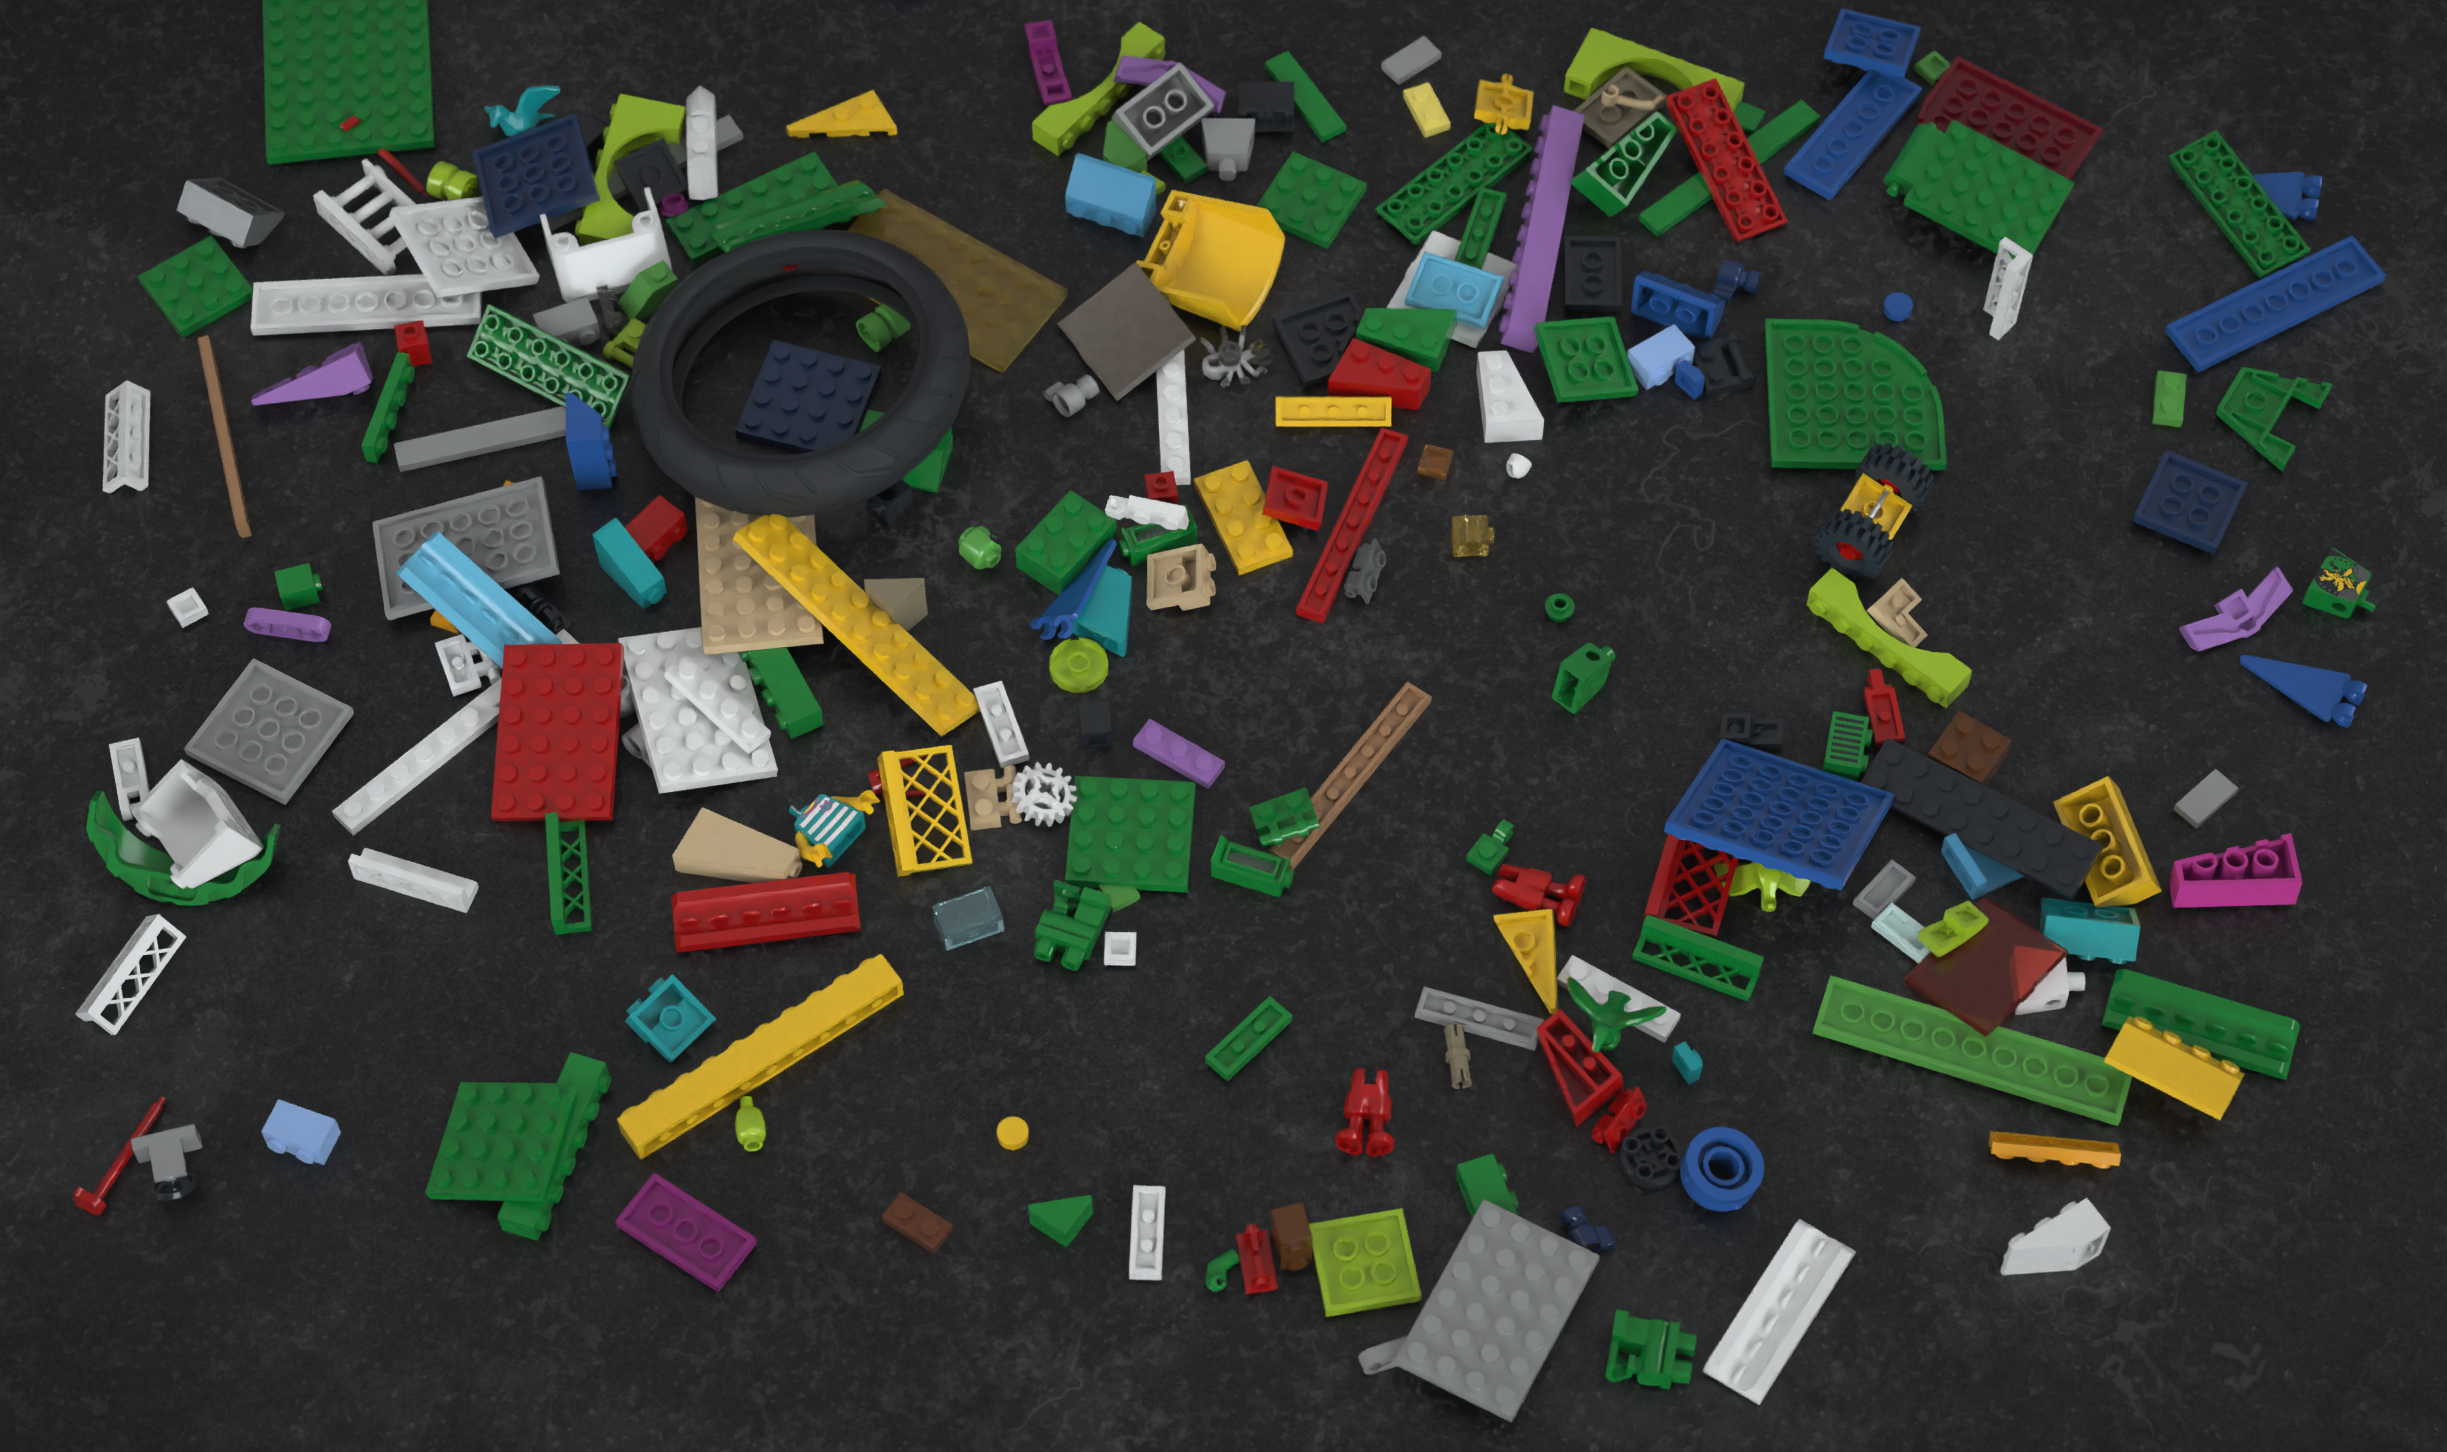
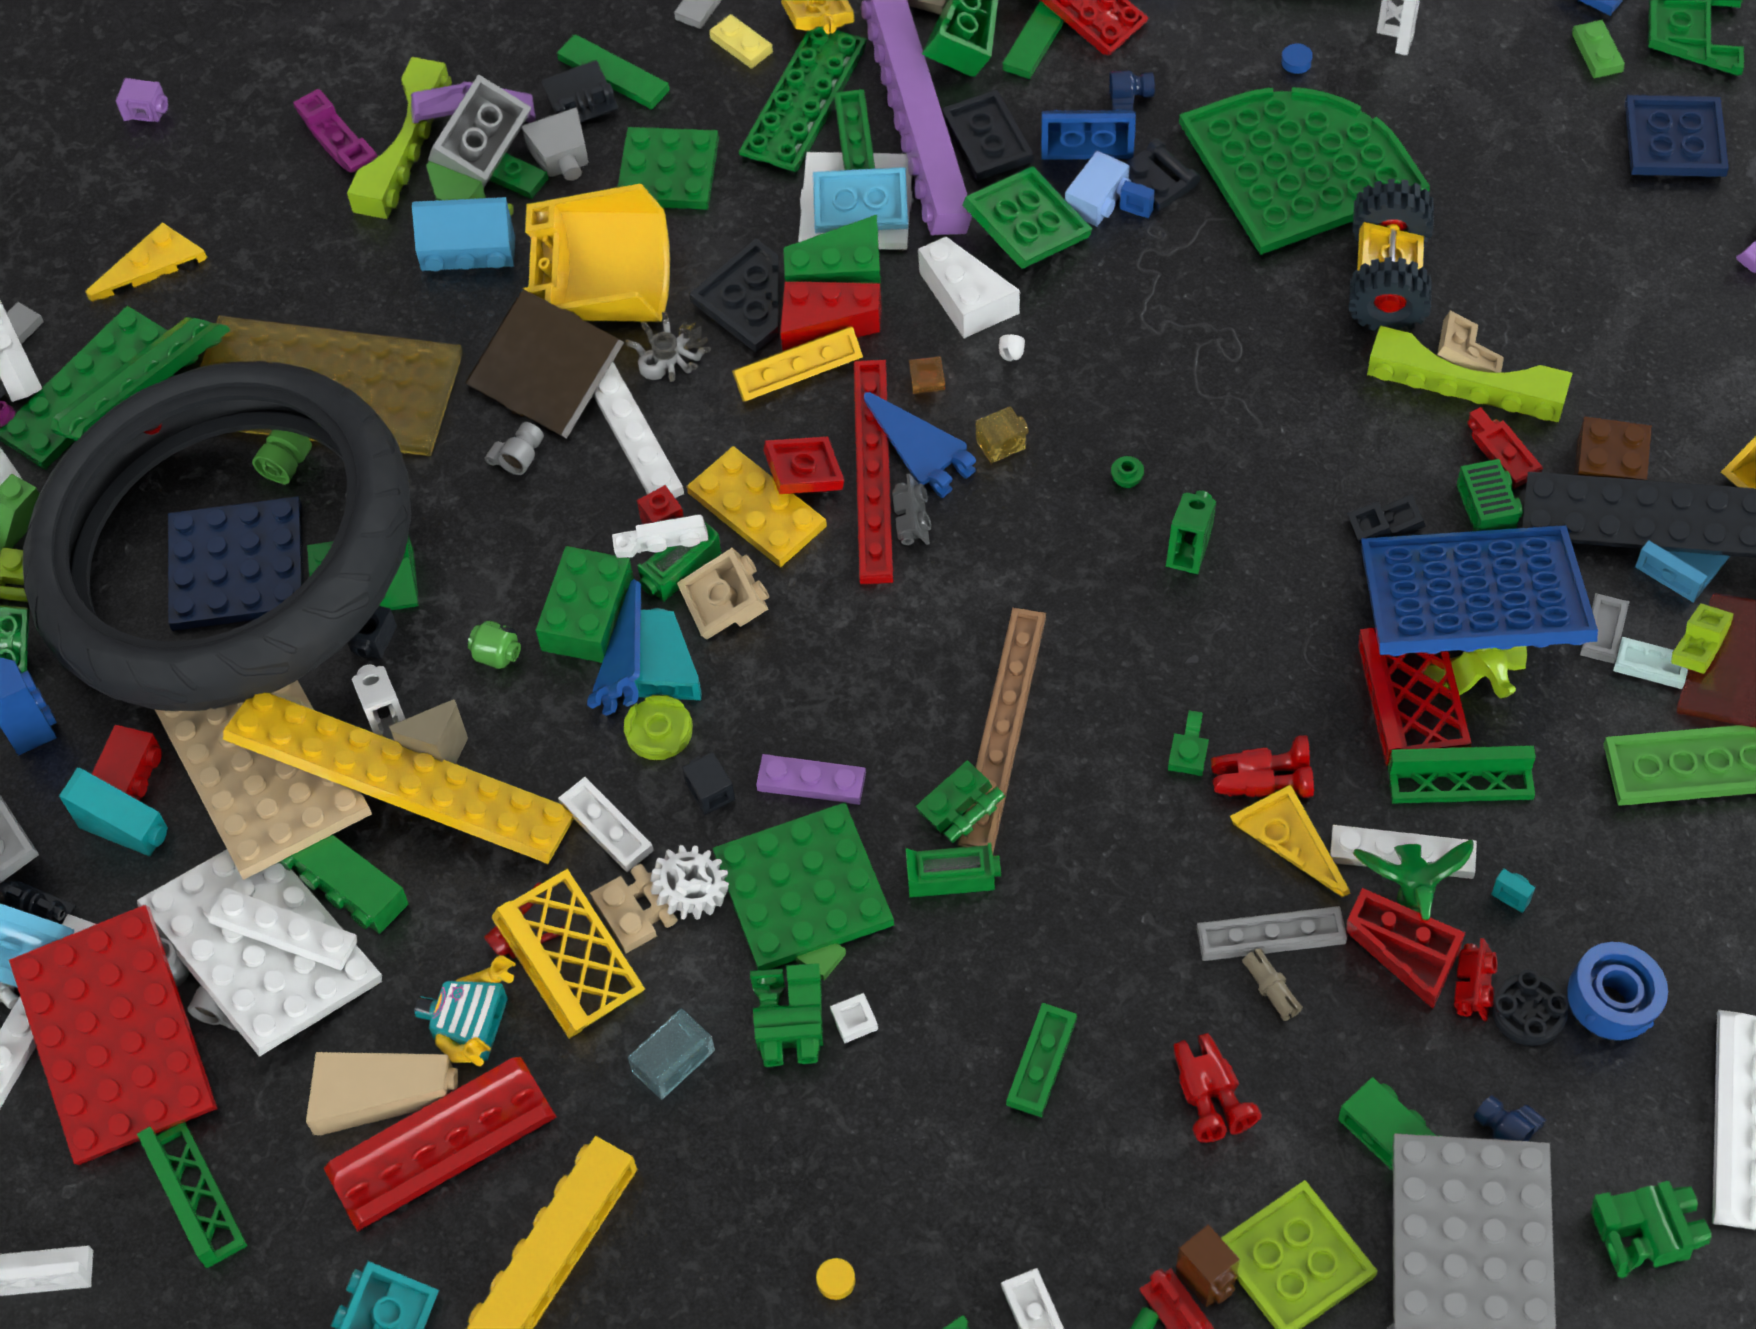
camera: 20 degrees left, 0 degrees up
none -> white torso [352,664,405,740]
none -> blue flag [864,392,976,498]

